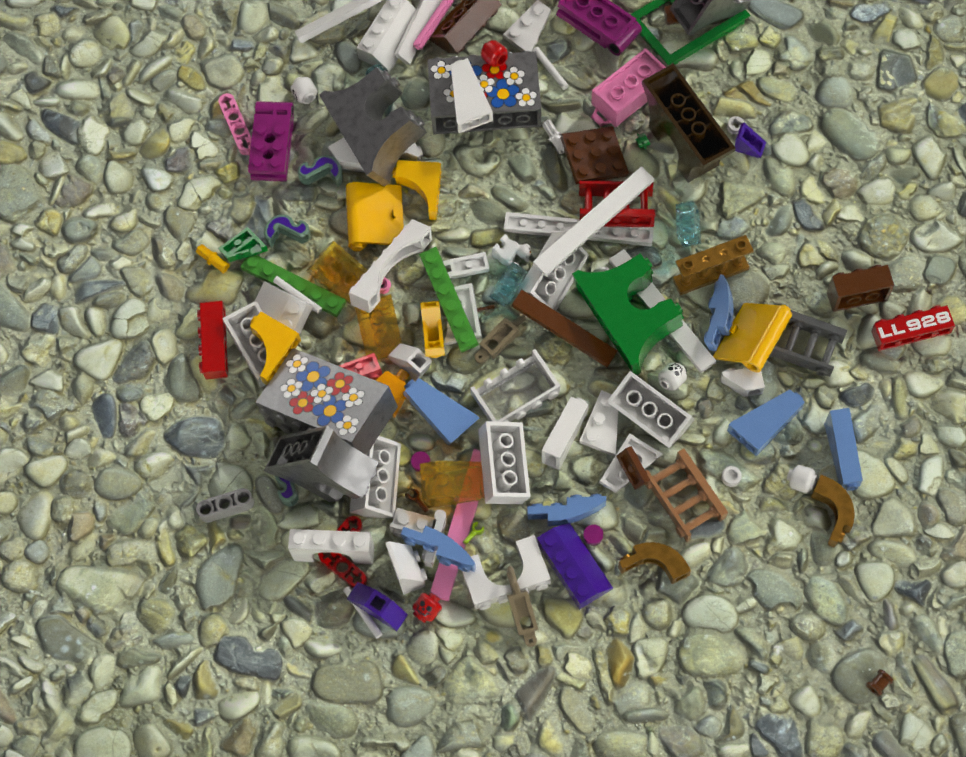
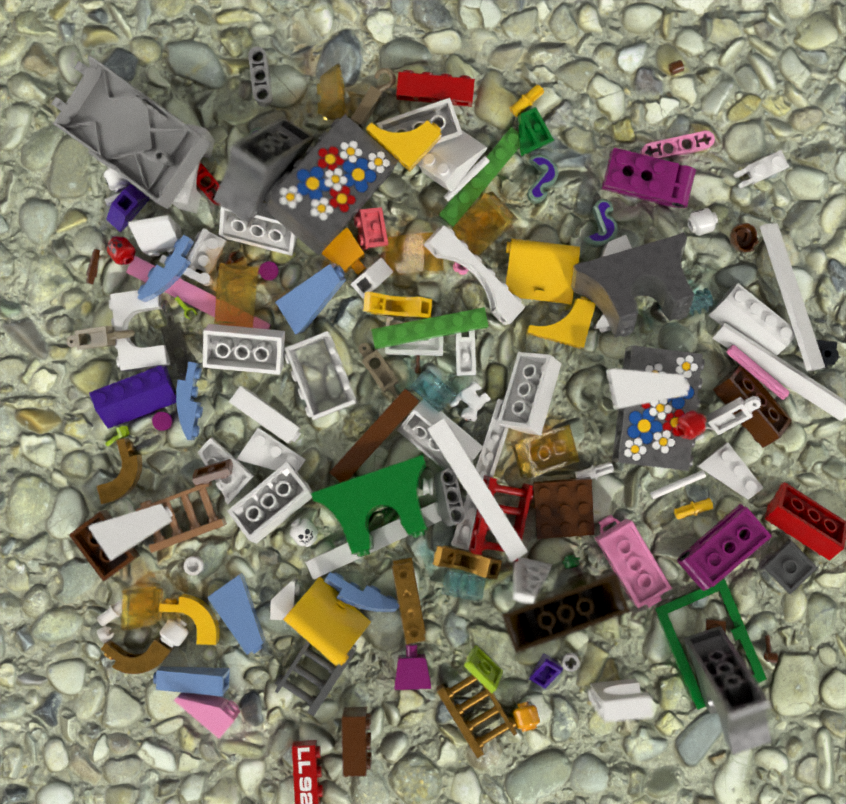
camera: 95 degrees right, 20 degrees up
none -> light grey piece [51,55,211,209]
none -> reddish brown brick [69,510,140,582]
none -> reddish brown animal [86,249,100,285]
none -> white slope [89,504,173,561]
none -> white axle [97,595,133,627]
none -> white hinge [97,626,114,644]
none -> white head [104,168,131,193]
none -> lime hand [105,426,129,447]
none -> clear yellow slope [121,582,163,631]
none -> yellow arch [159,594,220,645]
none -> clear smoke piece [160,299,192,376]
none -> bright pink slope [174,692,240,739]
none -> clear yellow slope [317,64,346,120]
none -> dark tan piece [351,68,396,129]
none -> magenta torso [394,644,431,690]
none -> pearl gold arch [433,545,502,579]
none -> light grey beam [434,468,465,526]
none -> pearl gold fence [436,674,517,758]
none -> lime tile [464,645,503,693]
none -> white slope [497,352,562,435]
none -> clear yellow slope [511,424,580,478]
none -> light orange head [512,701,540,732]
none -> white wing [513,557,552,604]
none -> white arch [588,678,653,722]
none -> reddish brown piece [668,60,684,75]
none -> yellow axle [674,498,714,519]
none -> white piece [695,396,761,441]
none -> reddish brown hair [729,223,759,252]
none -> white hinge [733,150,789,189]

